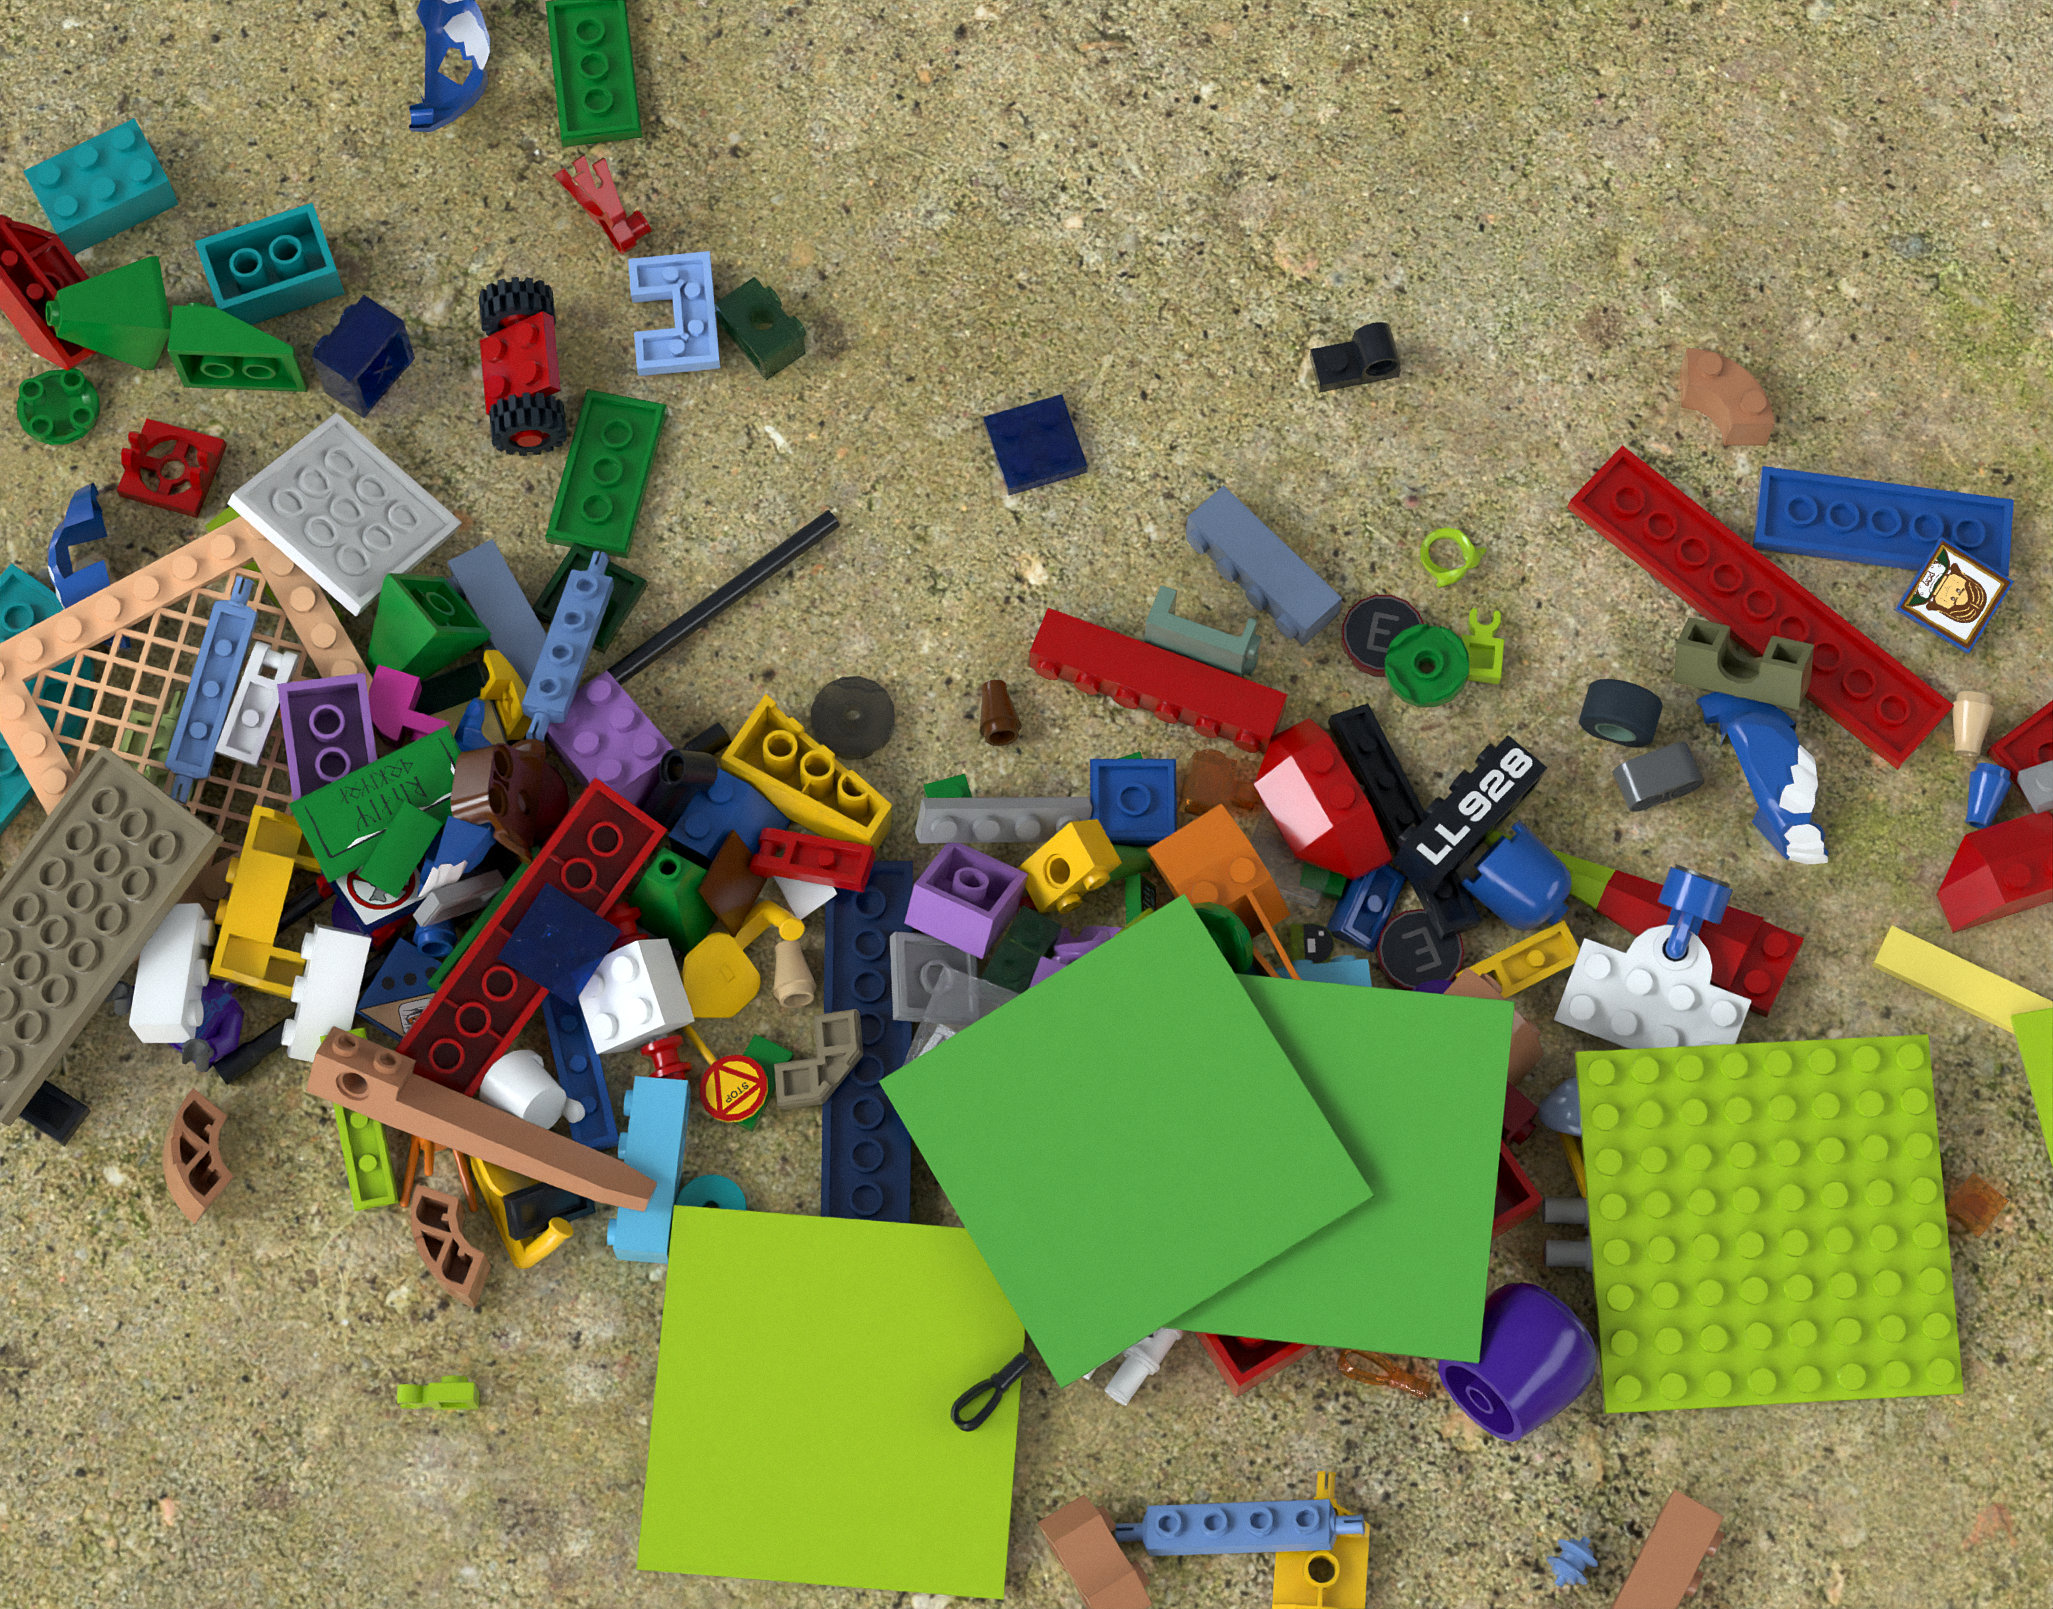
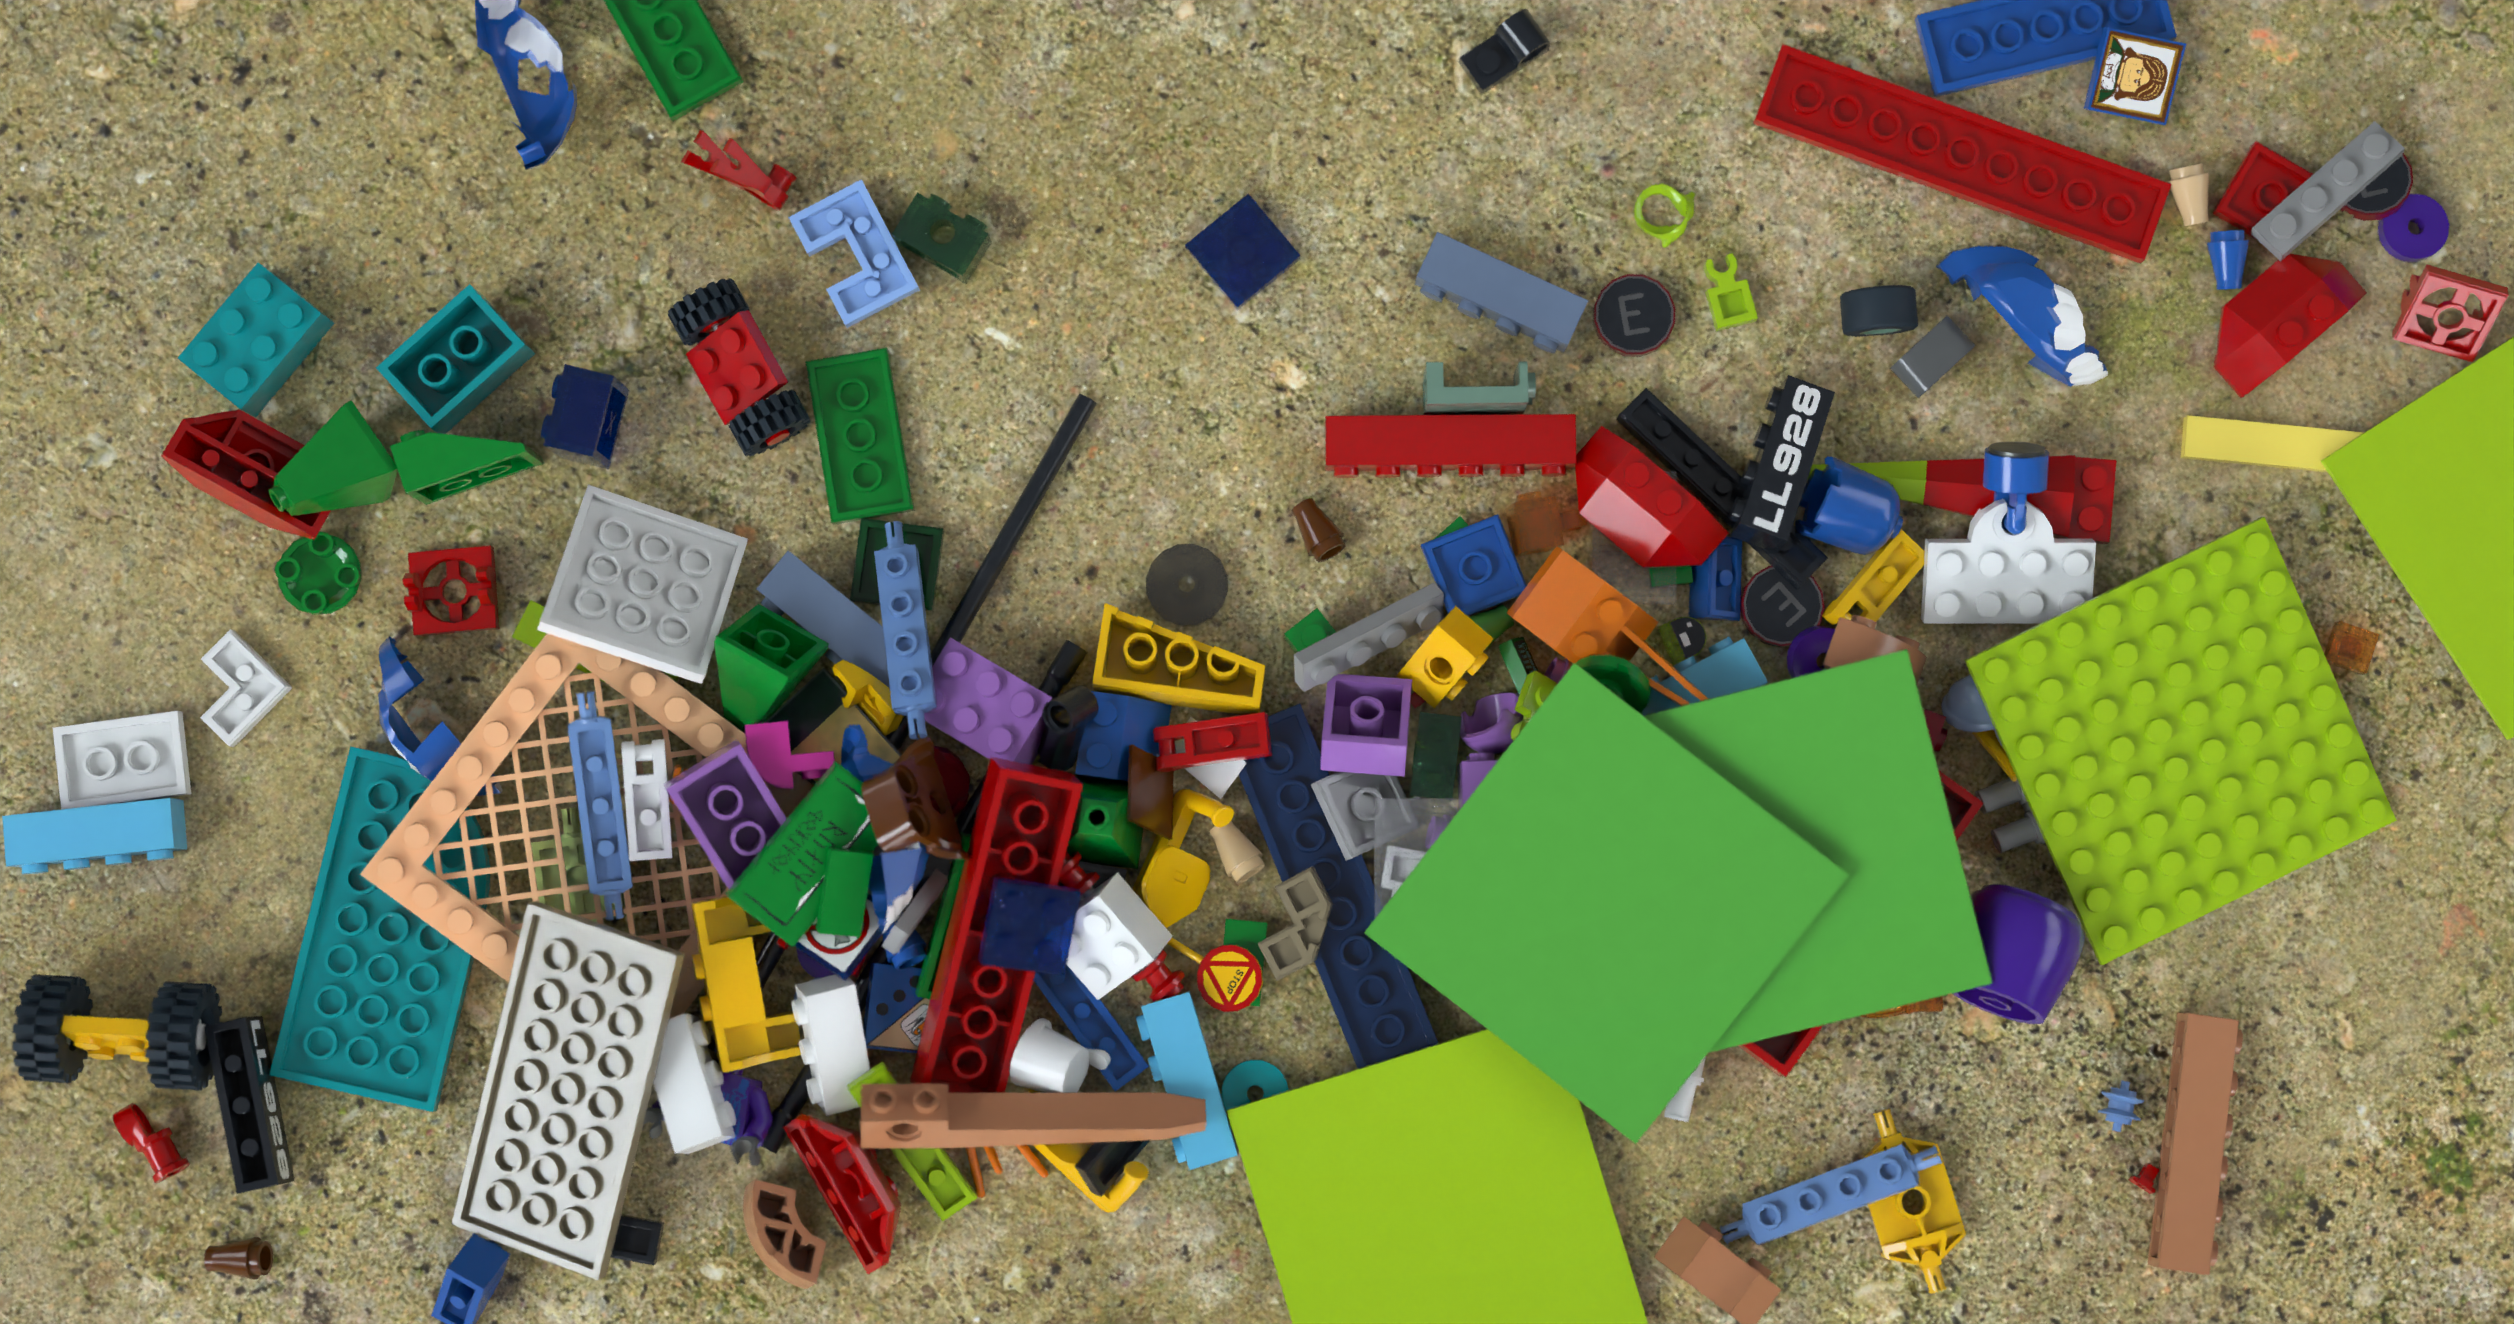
camera: 20 degrees left, 15 degrees up
nougat brick [411,1184,491,1308] -> none
black piece [950,1352,1032,1432] -> none
green plate [1385,624,1470,708] -> none
olive arch [1674,617,1814,710] -> none
none -> red wedge [783,1114,902,1274]

